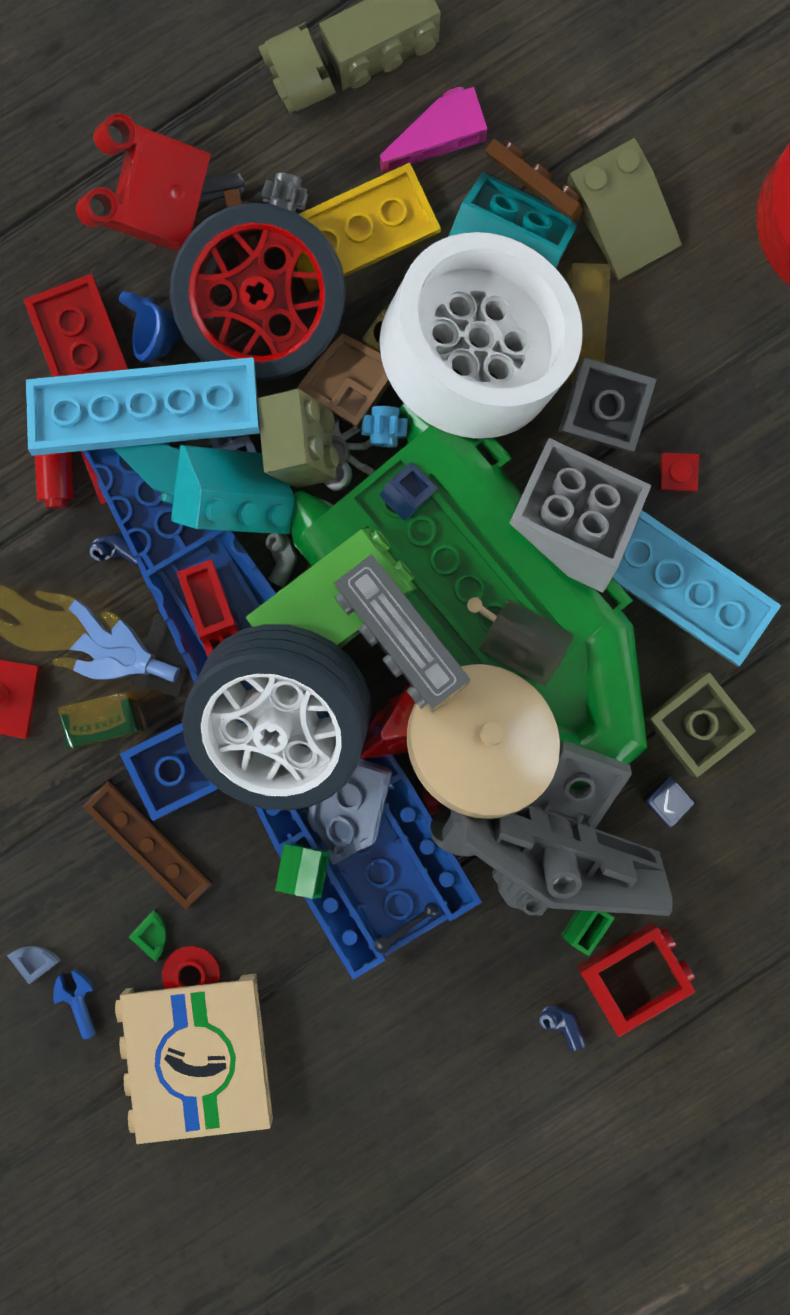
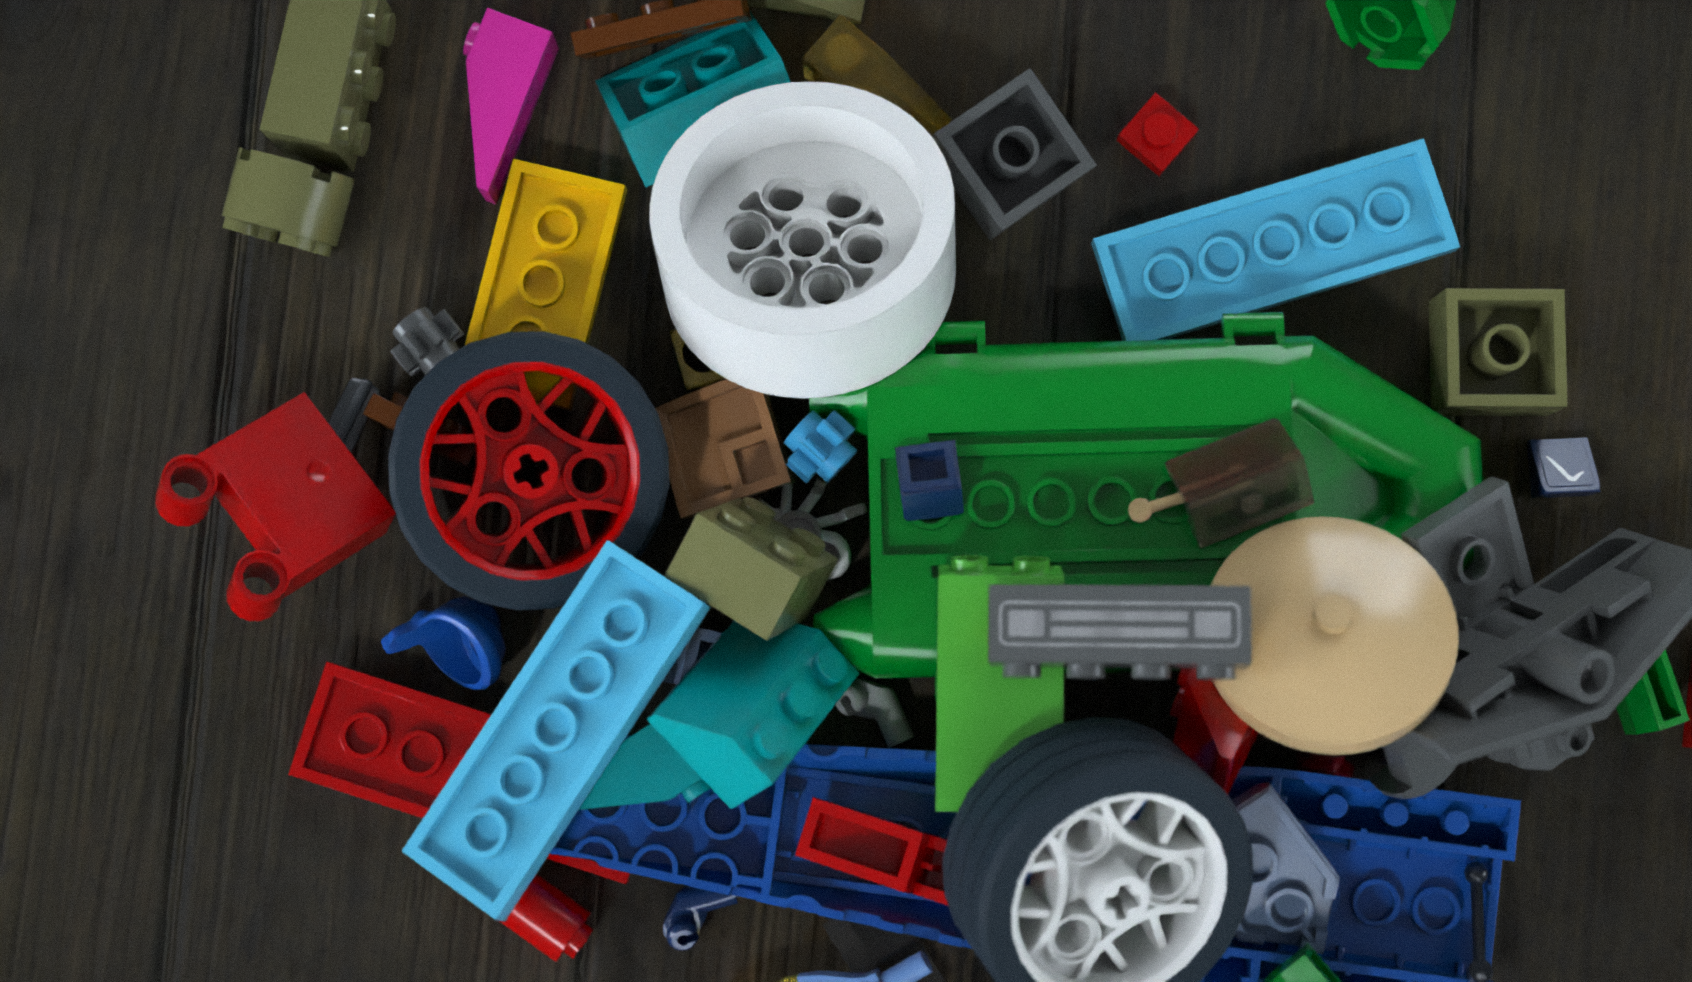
camera: 55 degrees left, 5 degrees down
light grey slope [510,438,651,593] -> none

